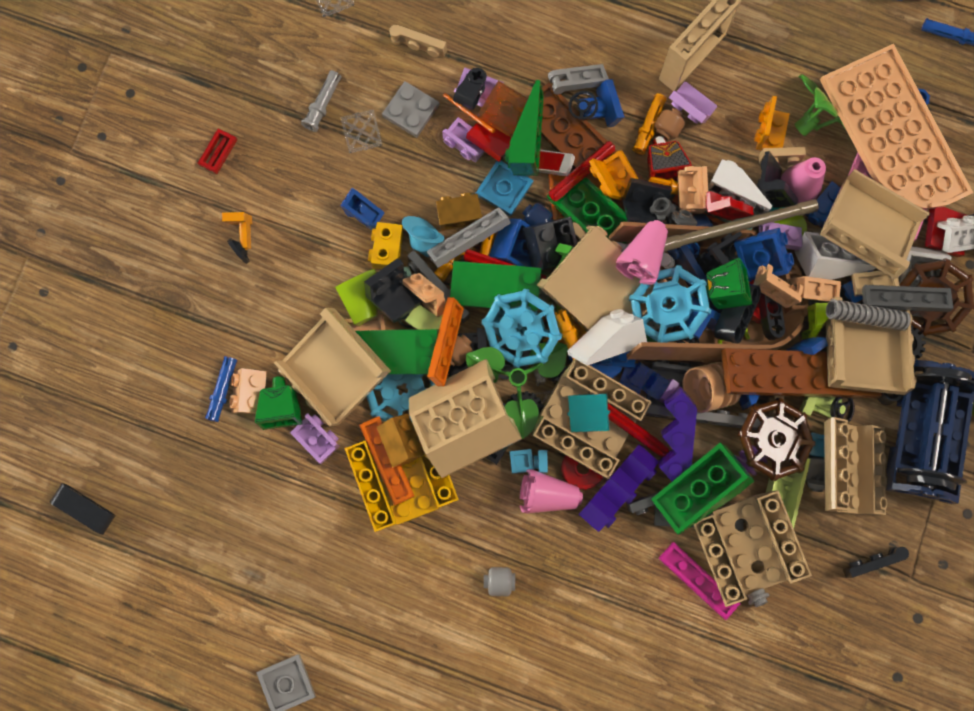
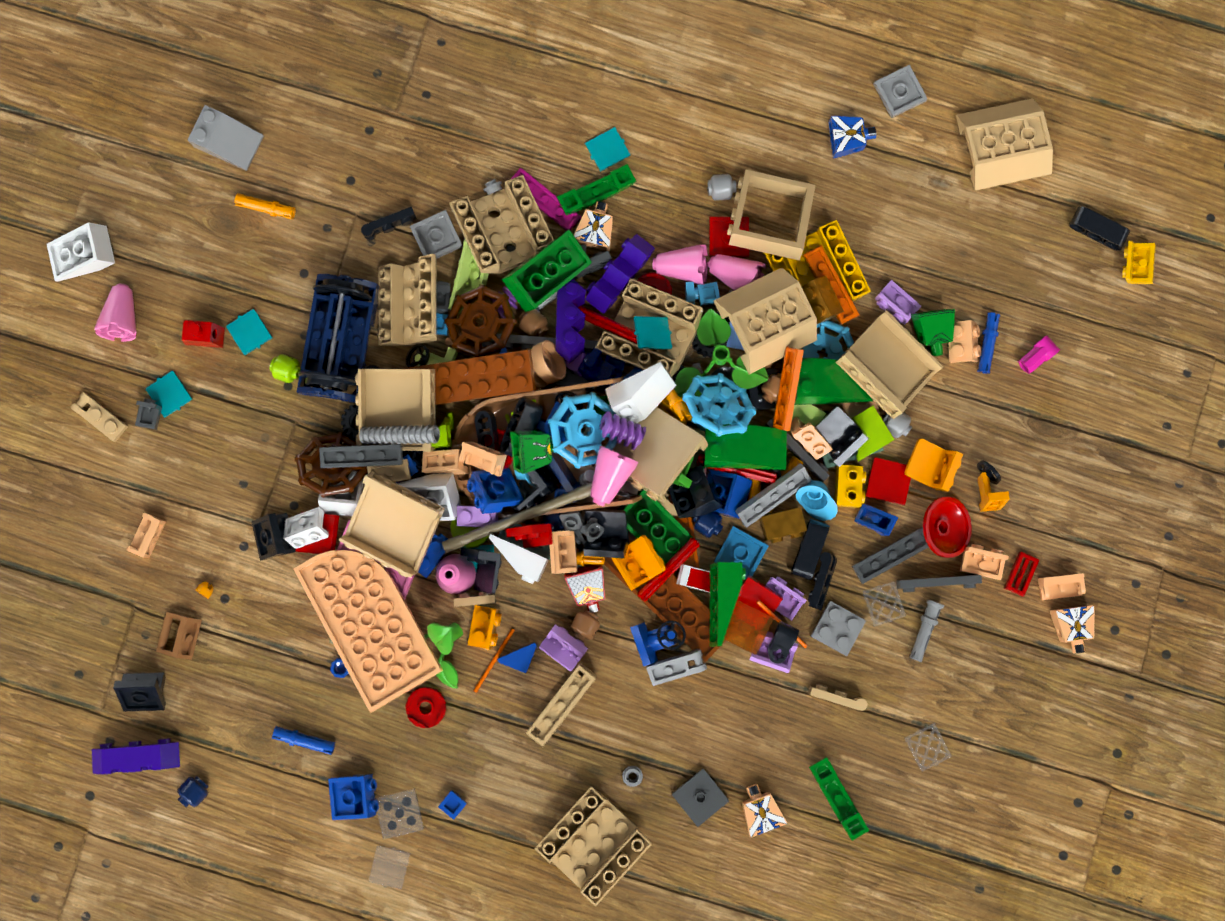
camera: 175 degrees right, 5 degrees up
light orange pin [632,93,667,155] -> none
blue slope [785,337,828,355] -> none
none -> red tile [405,687,447,728]
none -> light grey plate [410,210,463,259]
none -> orange axle [473,628,515,693]
none -> blue slope [497,642,538,673]
none -> medium nougat head [518,309,548,337]
none -> green slope [557,164,636,215]
none -> torso [574,202,613,252]
none -> teal piece [585,127,631,172]
none -> medium lavender piece [599,411,646,450]
none -> bright pink cone [708,254,766,290]
none -> red tile [709,217,749,258]
none -> tan window [727,170,816,261]
none -> black beam [791,518,830,580]
none -> black plate [808,552,837,611]
none -> torso [828,116,876,159]
none -> dark grey plate [852,527,929,584]
none -> red tile [865,457,911,506]
none -> light grey head [882,412,912,438]
none -> dark grey plate [896,575,982,592]
none -> light orange bracket [904,439,963,492]
none -> red dish [923,497,972,558]
none -> tan slope [956,99,1053,191]
none -> light nougat bracket [960,544,1009,580]
none -> dark pink piece [1017,335,1060,374]
none -> light nougat hinge [1038,573,1086,600]
none -> torso [1050,605,1095,653]
none -> yellow bracket [1123,241,1156,284]

